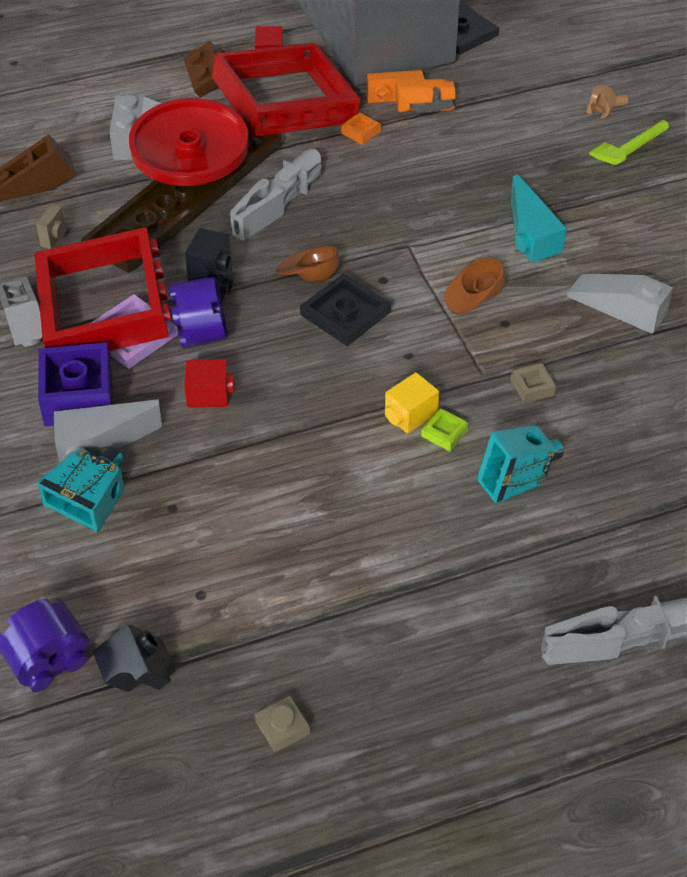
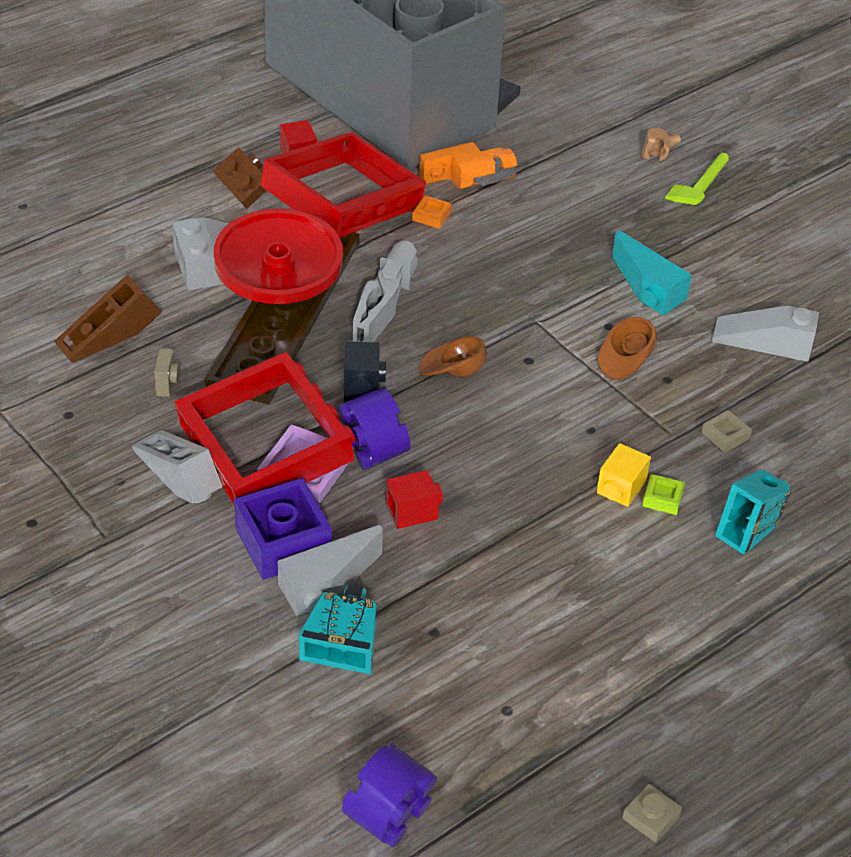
camera: 20 degrees left, 5 degrees down
black brick [92,624,175,692] -> none
black plate [300,273,391,347] -> none

